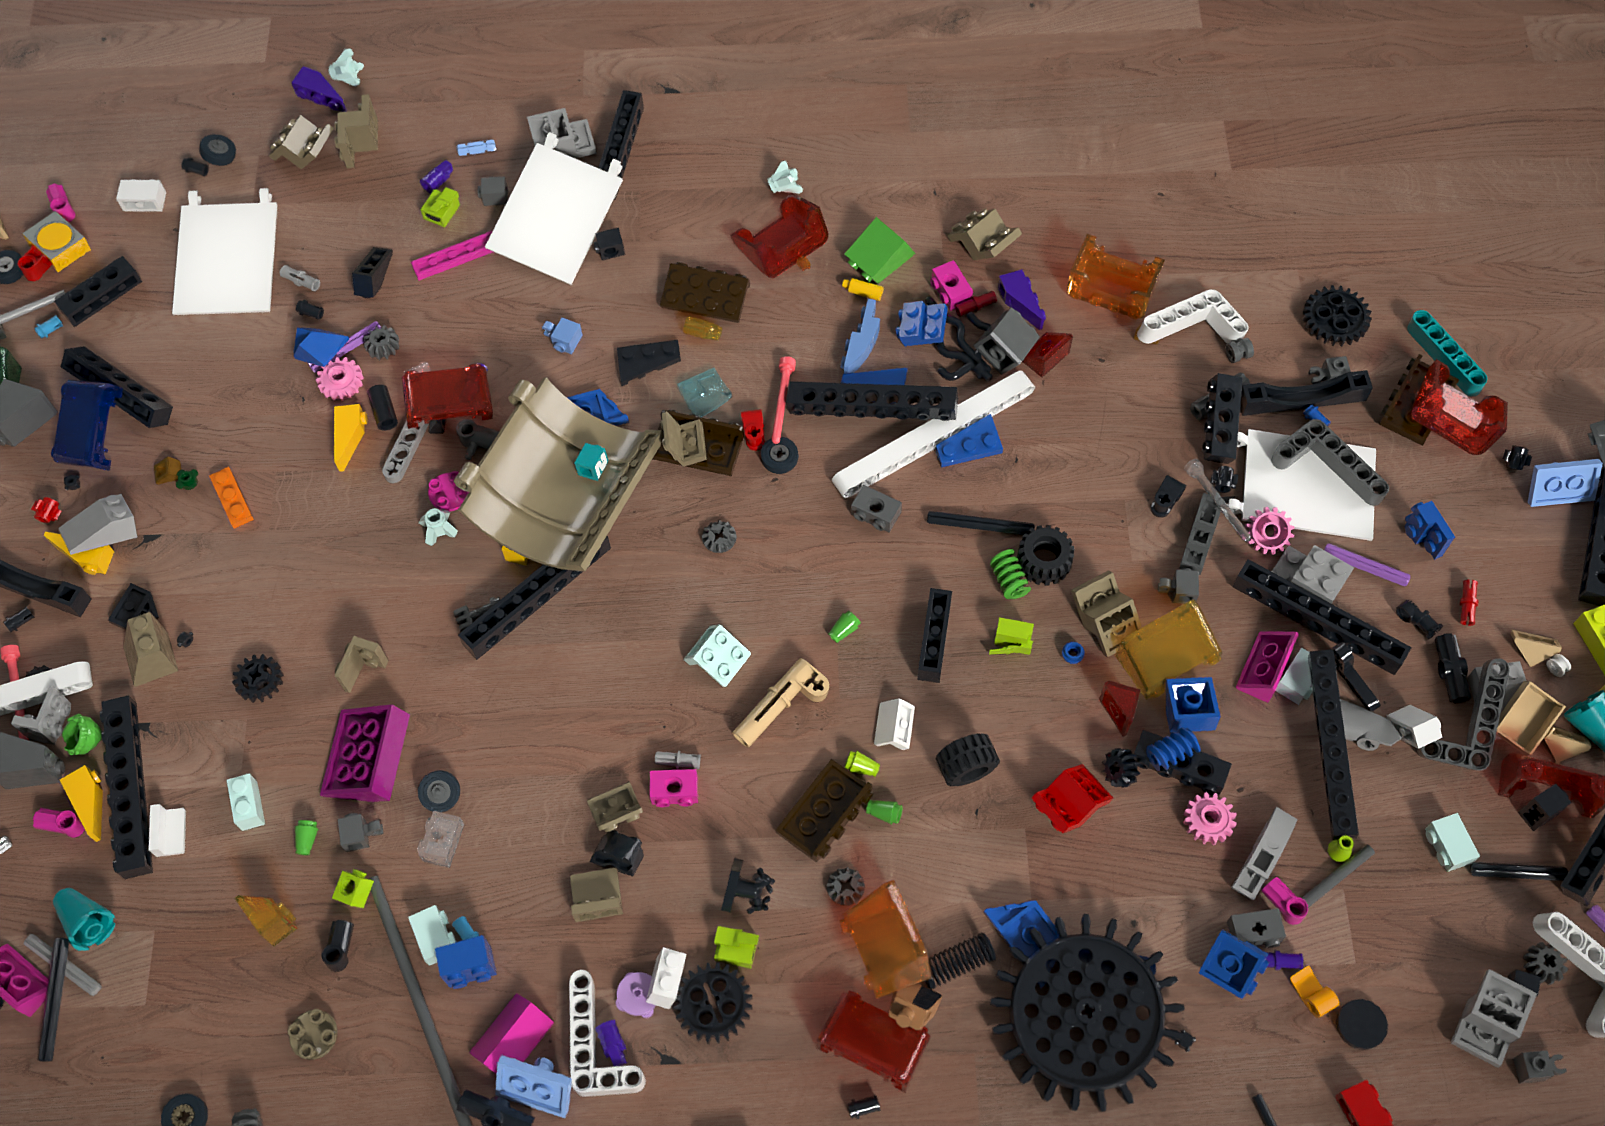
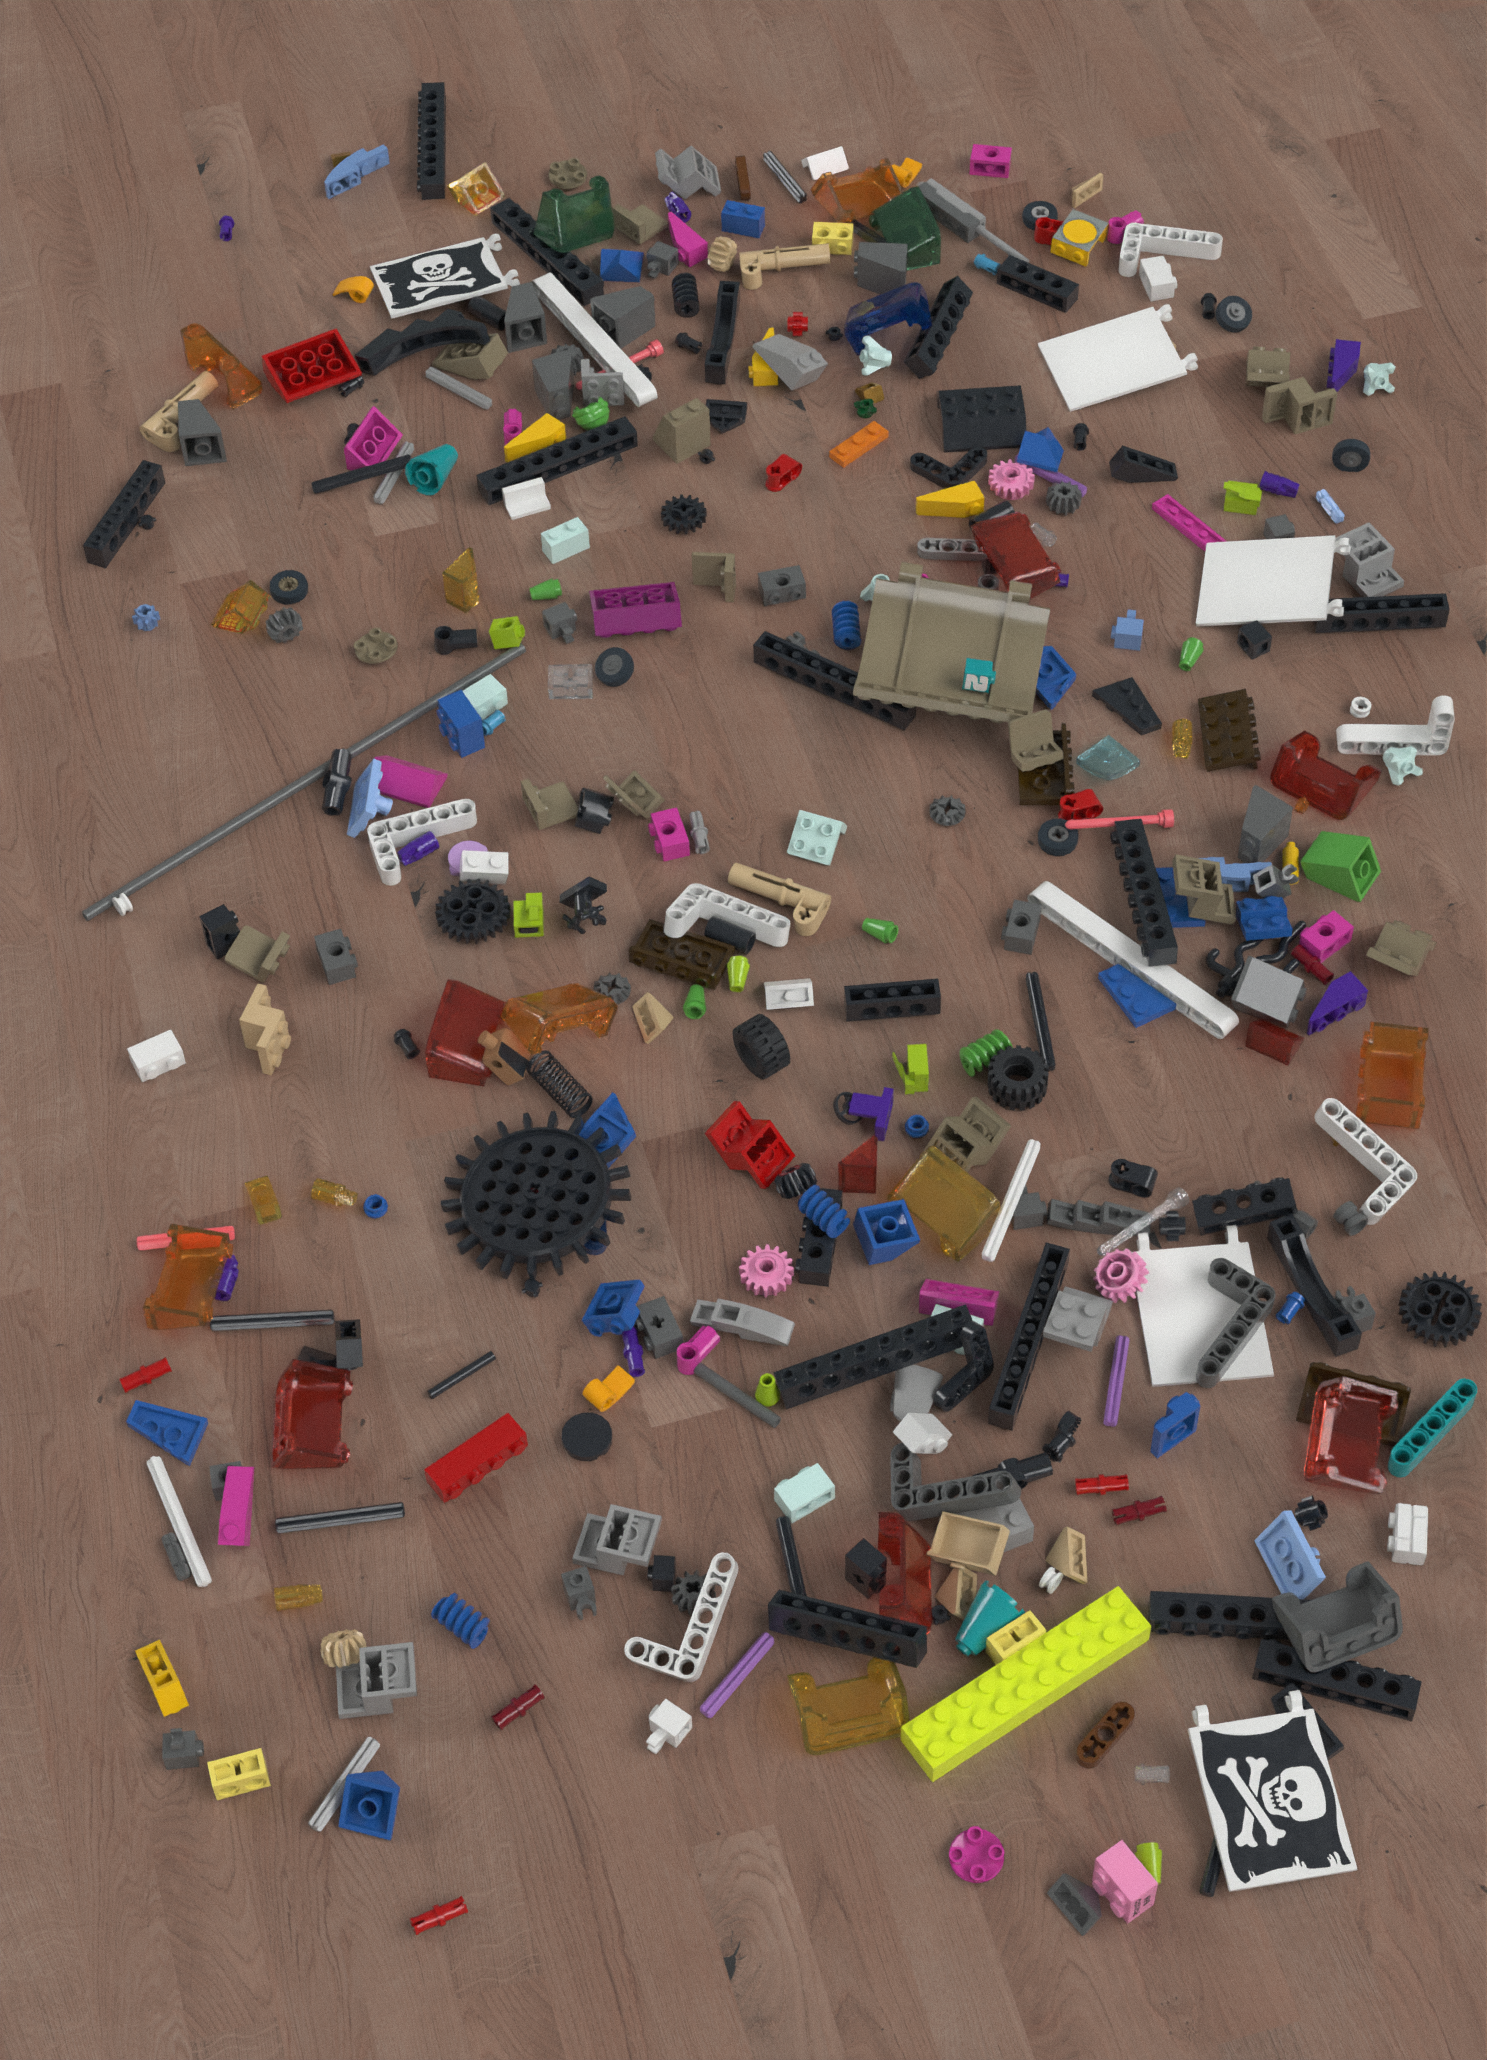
camera: 75 degrees right, 10 degrees down
light grey pin [280,265,320,291] -> none
none -> tan slope [632,993,674,1044]
none -> white beam [664,883,791,947]
none -> black pin [704,916,756,954]
none -> dark grey brick [758,565,806,606]
none -> red piece [765,454,803,492]
none -> blue piece [832,601,861,650]
none -> dark purple piece [833,1087,894,1141]
none -> light aqua rock [859,336,892,376]
none -> black beam [910,447,987,489]
none -> black piece [928,1604,951,1625]
none -> black slope [936,385,1027,453]
none -> white axle [982,1139,1041,1262]
none -> dark red pin [1112,1496,1167,1526]
none -> white beam [1119,223,1223,277]
none -> dark tan bracket [1172,854,1236,925]
none -> bright green cone [1179,637,1204,671]
none -> dark grey slope [1238,785,1293,863]
none -> dark grey brick [1253,864,1299,898]
none -> black wheel [1332,439,1371,472]
none -> white beam [1336,696,1455,755]
none -> white bush [1350,697,1371,718]
none -> white brick [1387,1503,1428,1565]

